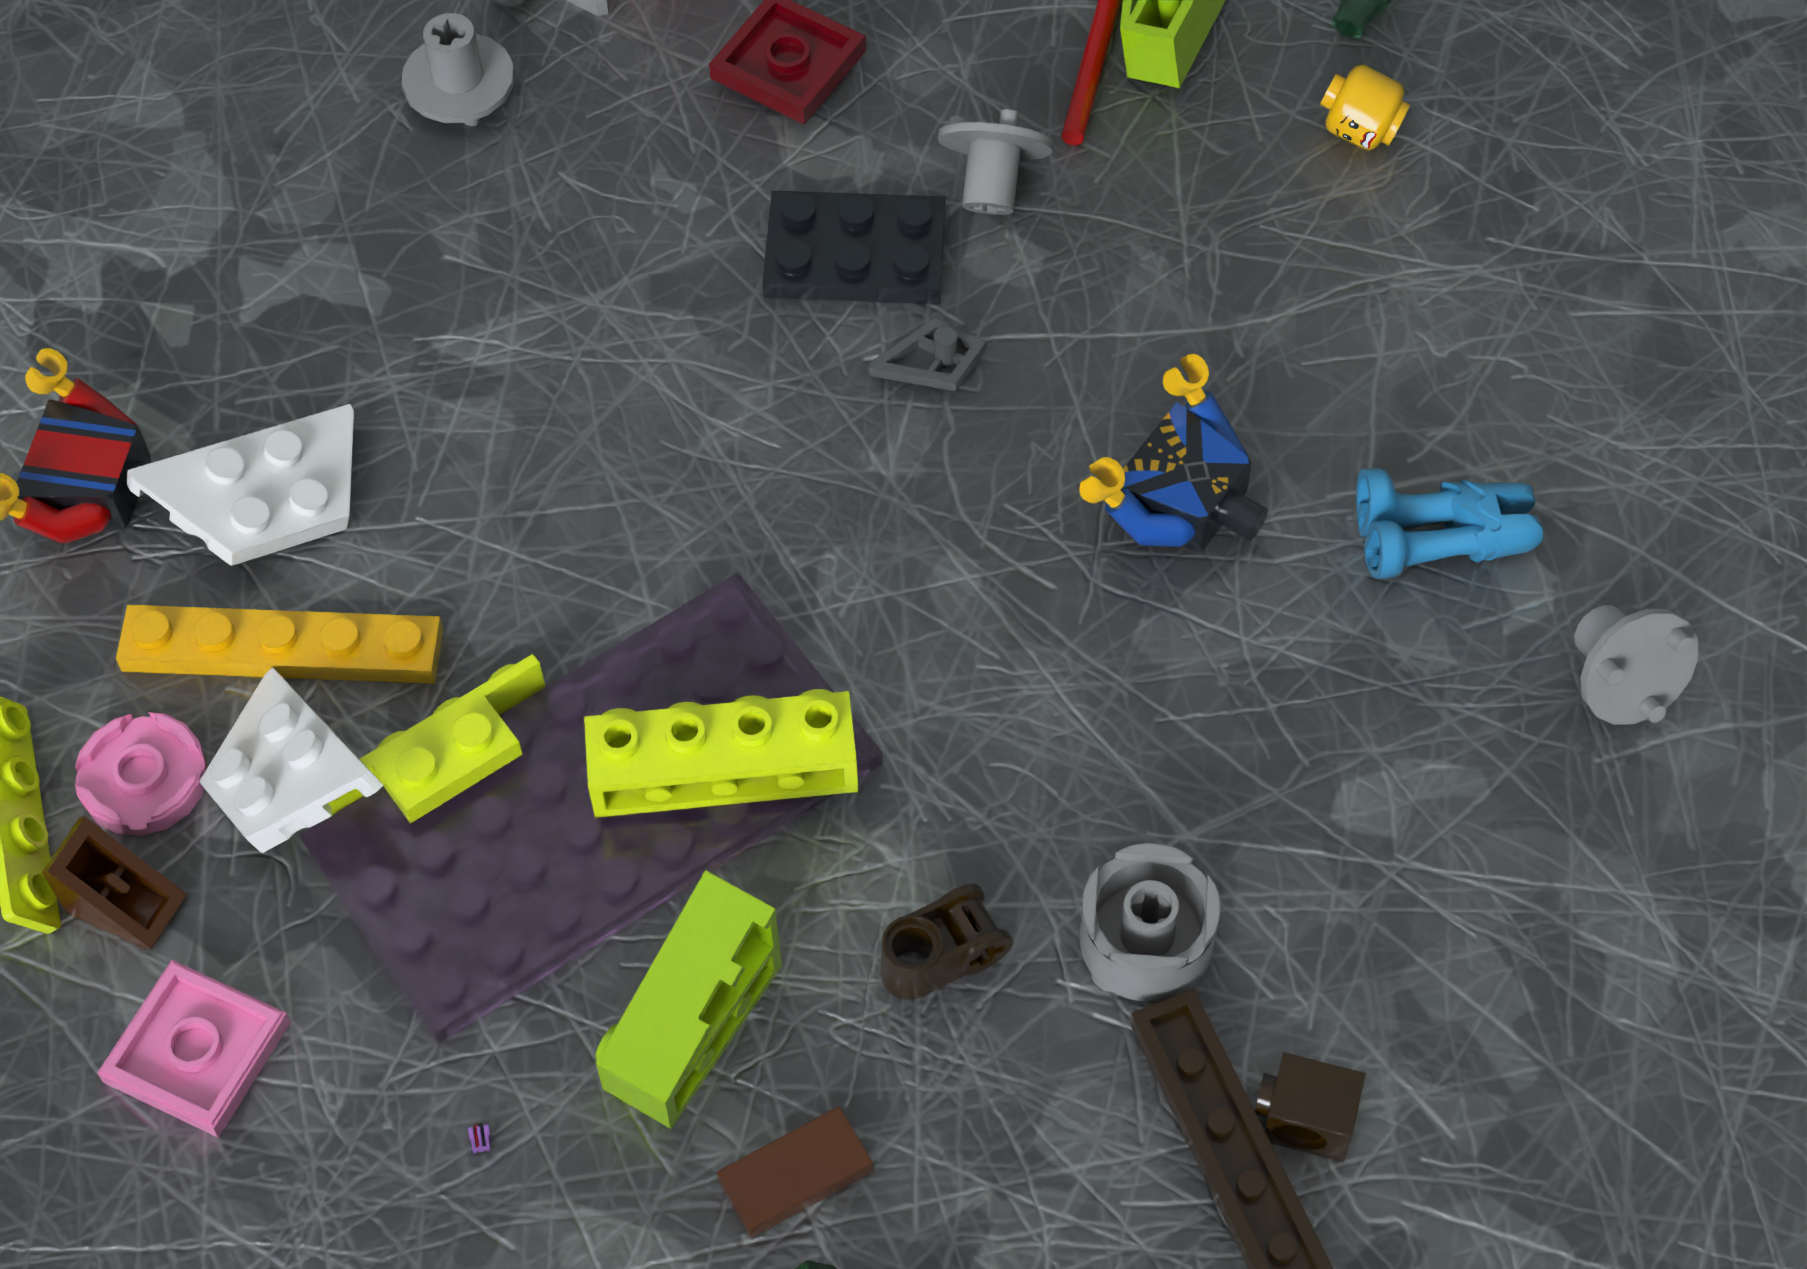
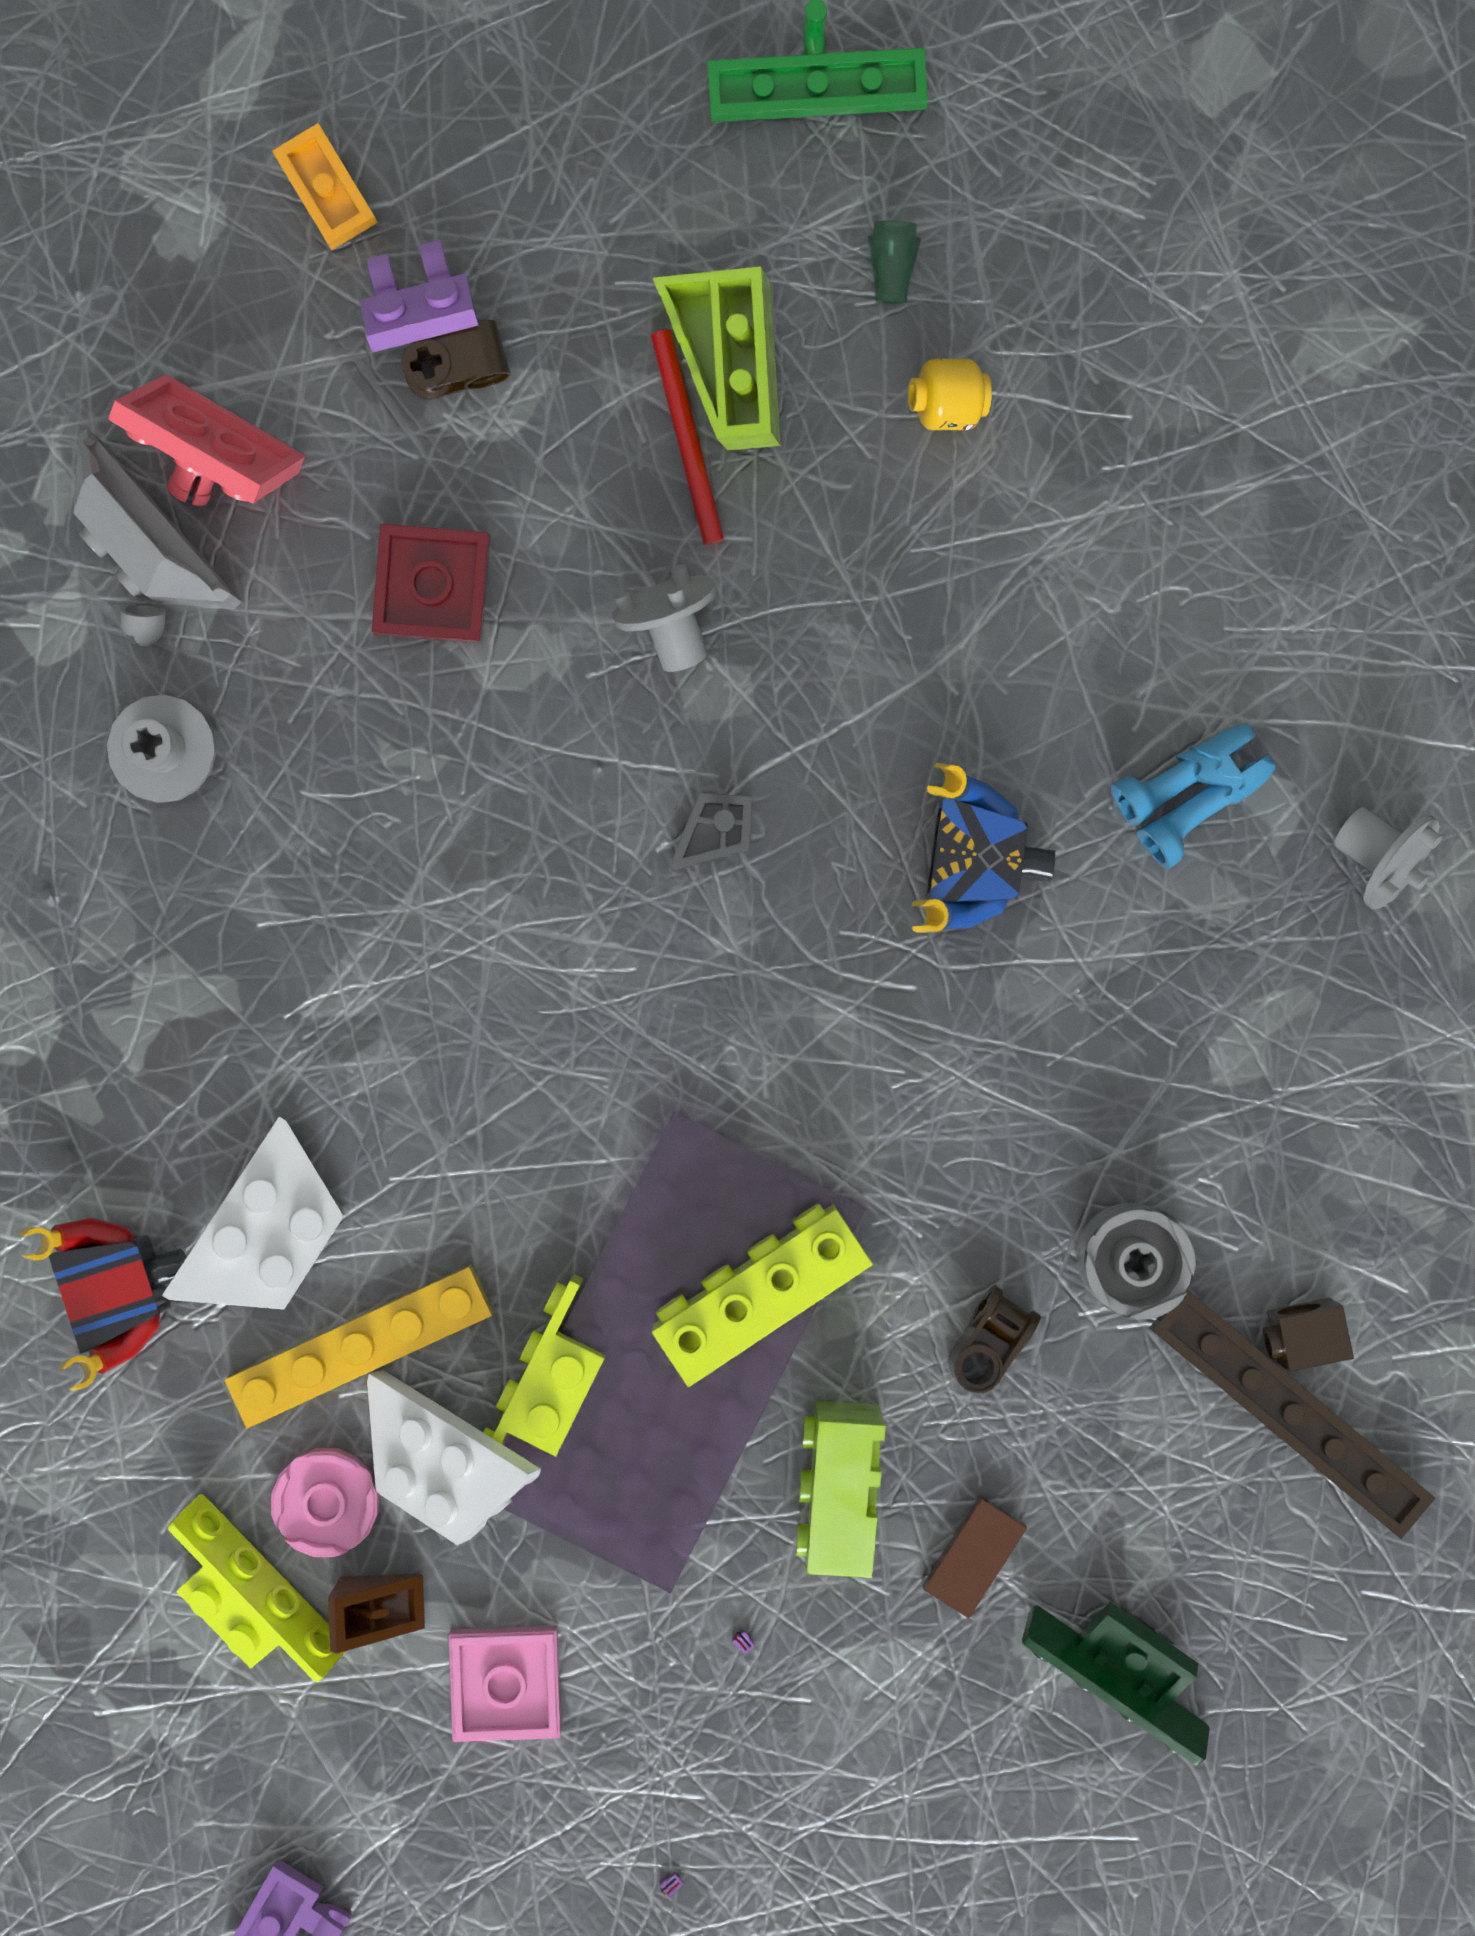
camera: 30 degrees left, 30 degrees up
black plate [762,191,946,304] -> none

